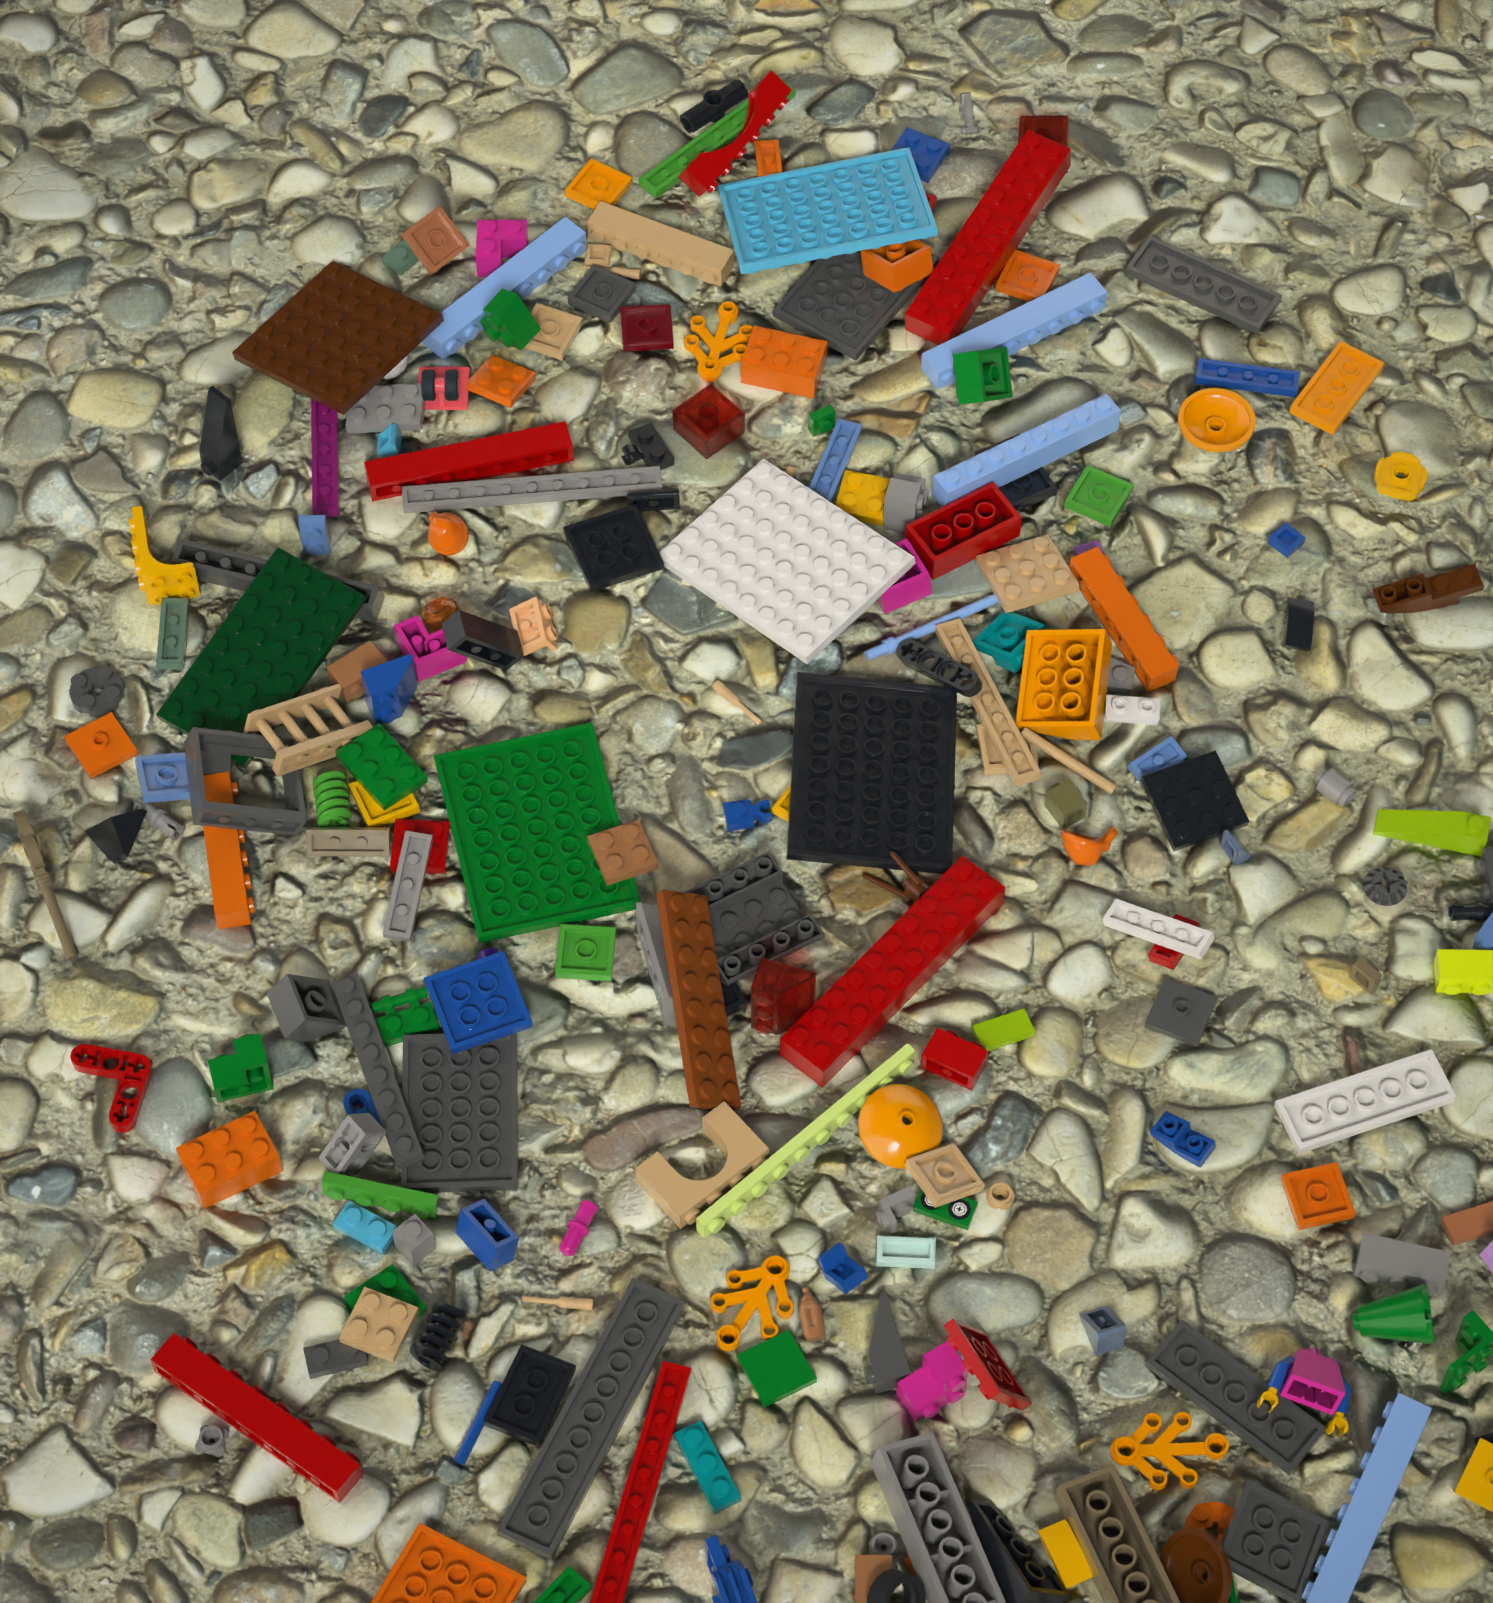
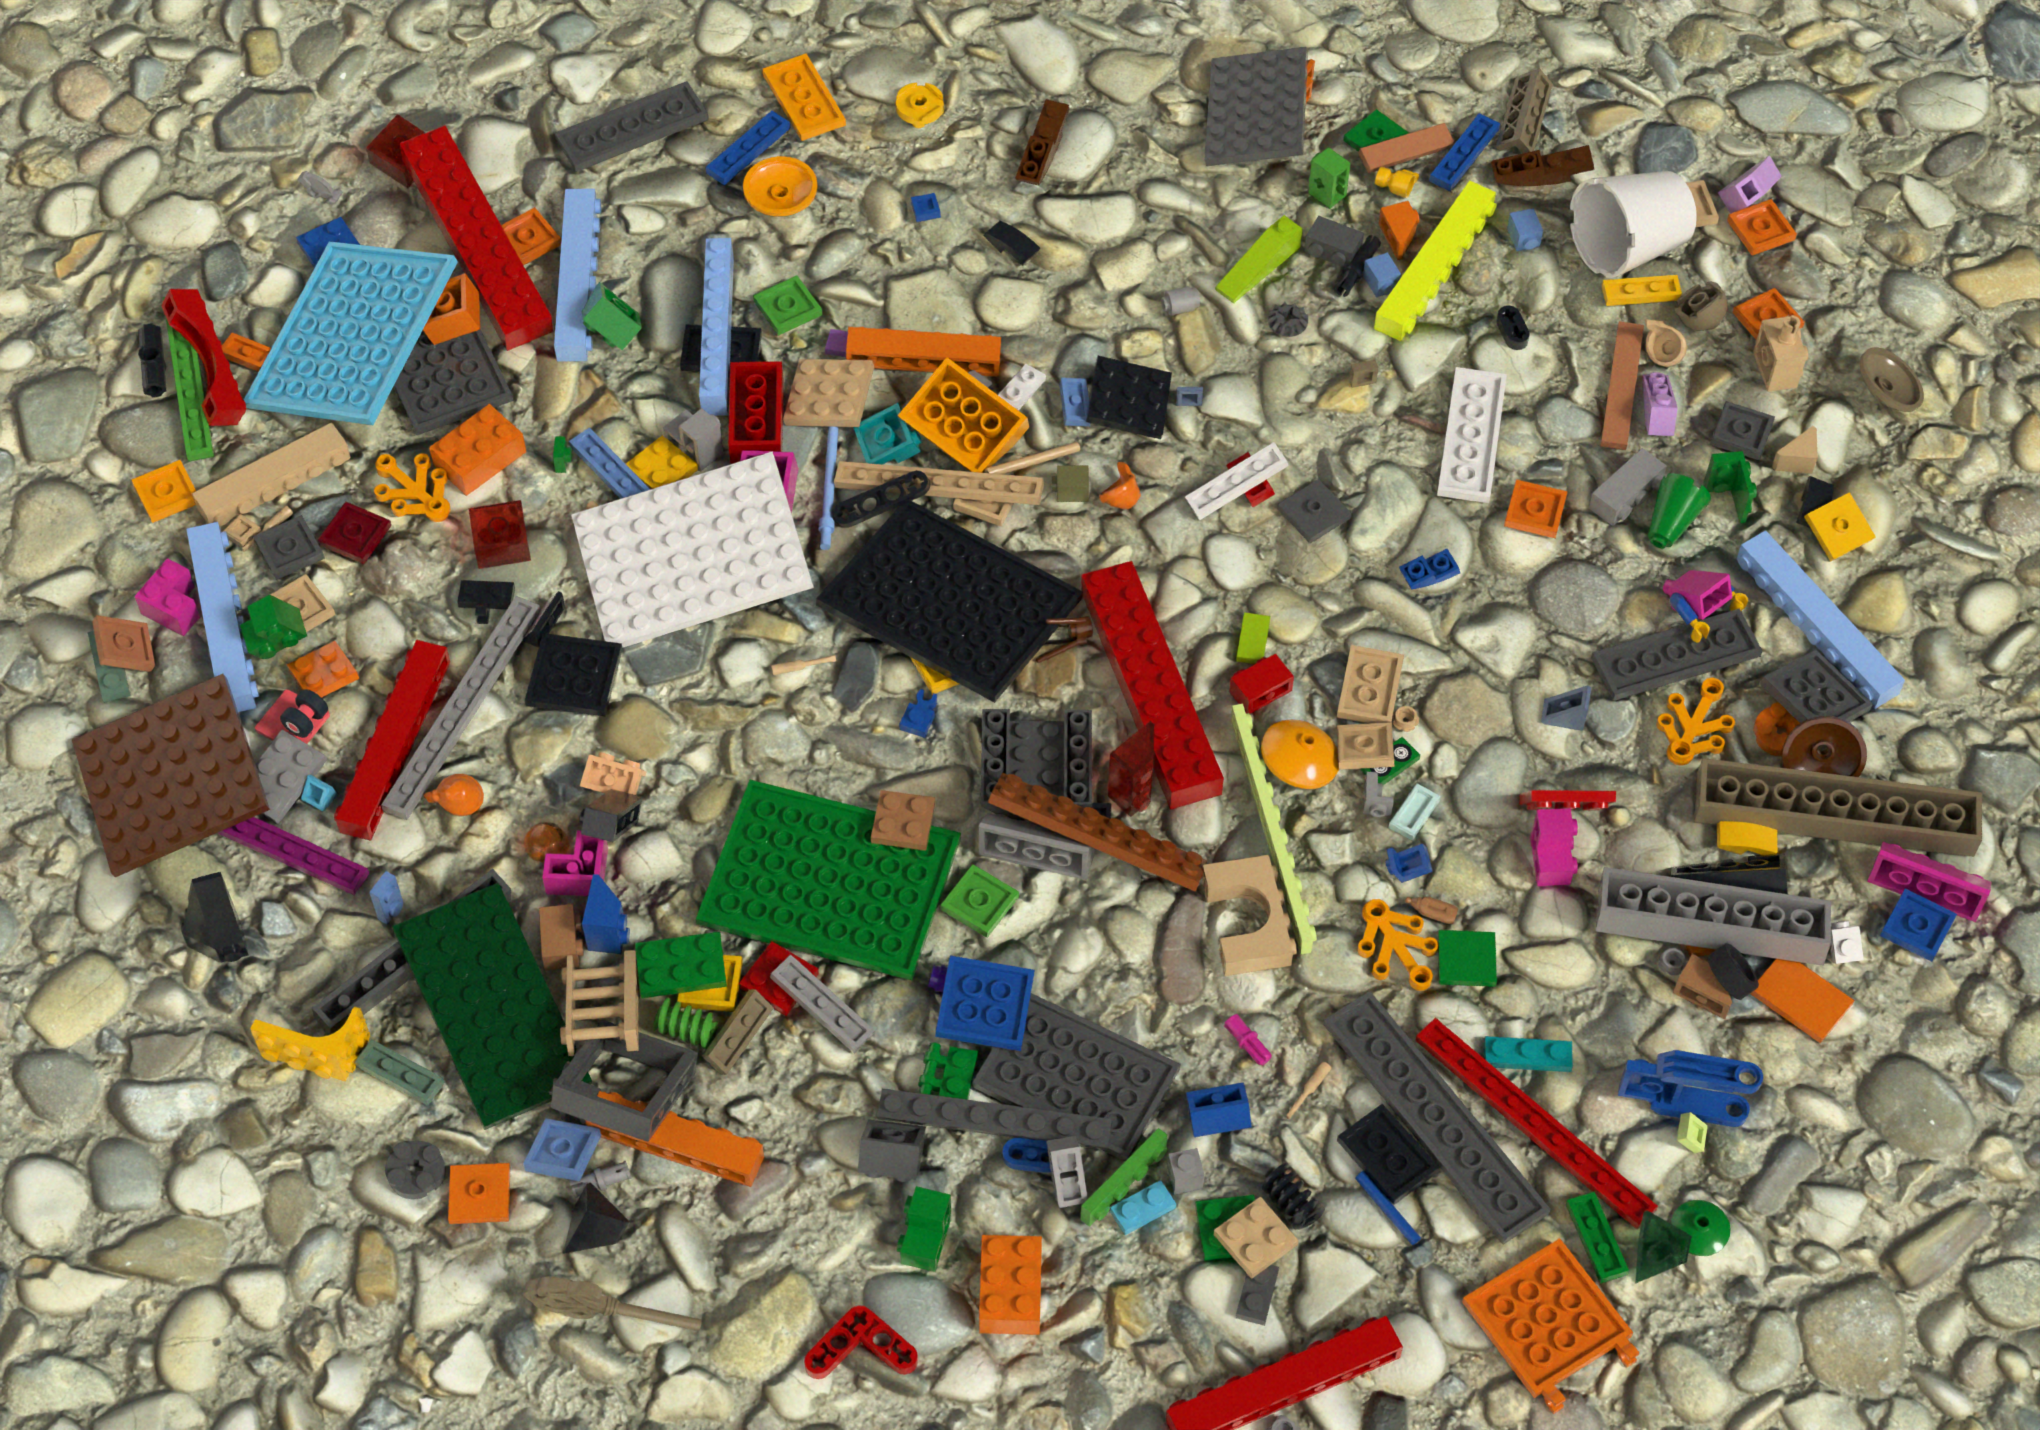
camera: 60 degrees left, 0 degrees up
dark grey slope [863,1294,911,1394] -> none
none -> tan plate [1337,645,1404,723]

